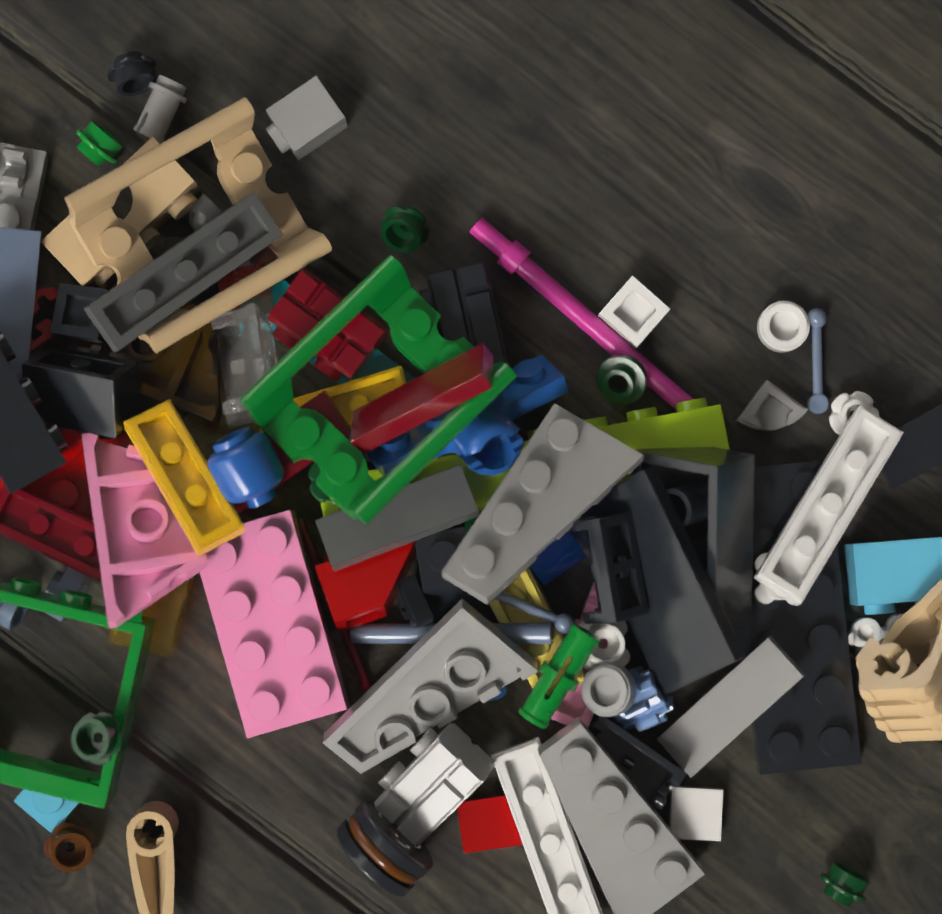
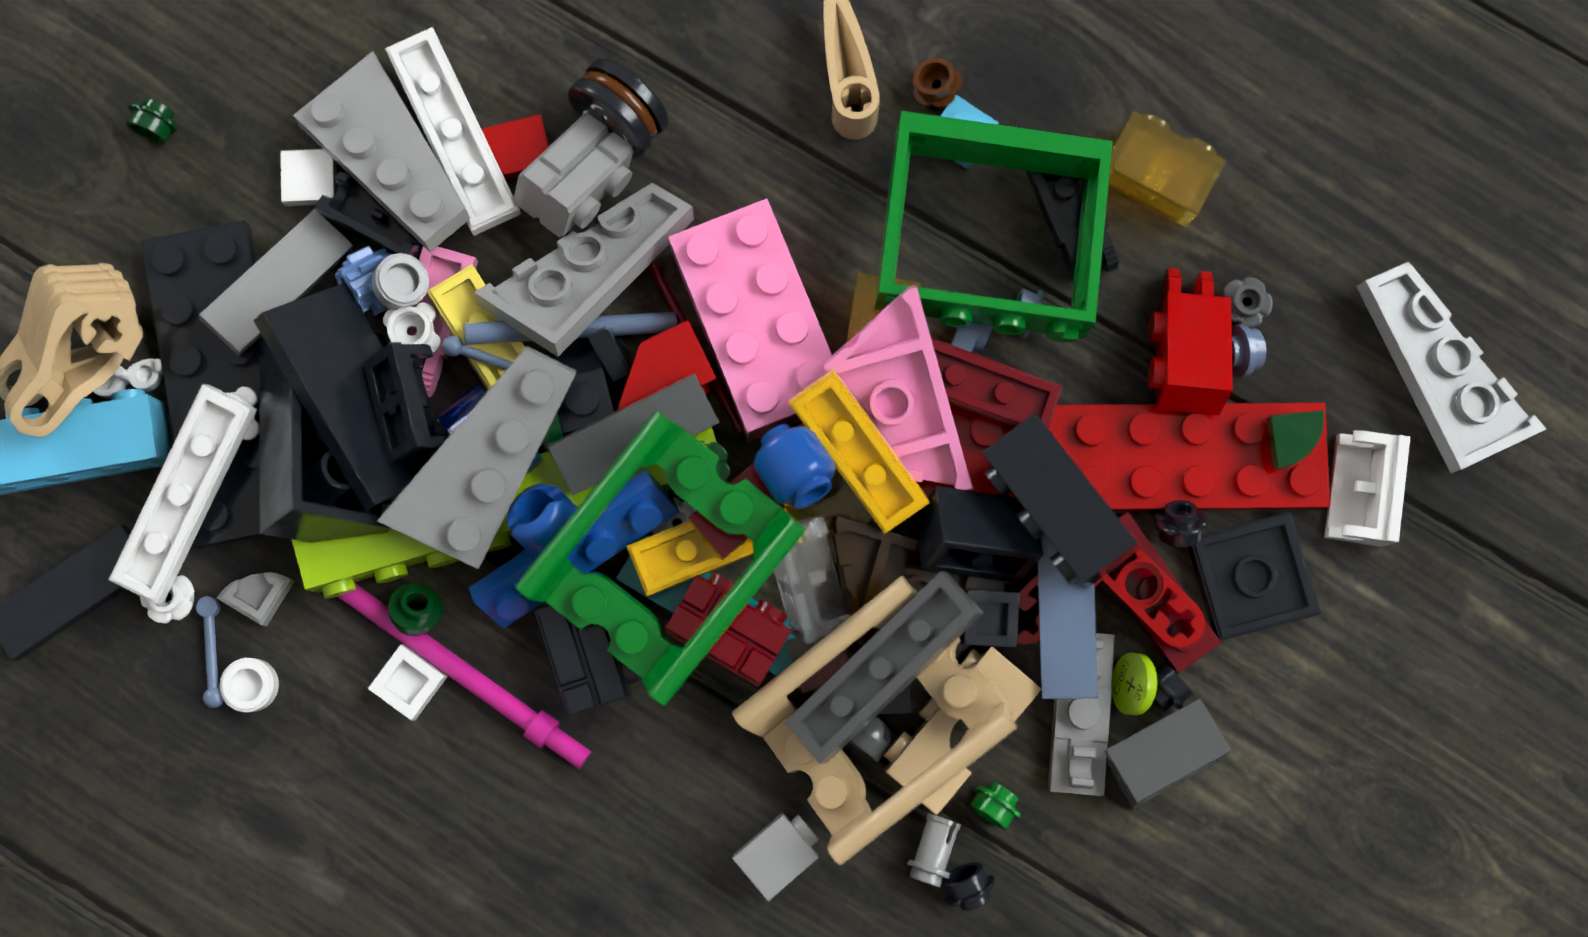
camera: 170 degrees right, 5 degrees down
dark green plate [71,712,123,764] -> none
dark red tile [350,343,493,453] -> none
dark green plate [381,205,430,253] -> none
green pin [518,623,600,729] -> none

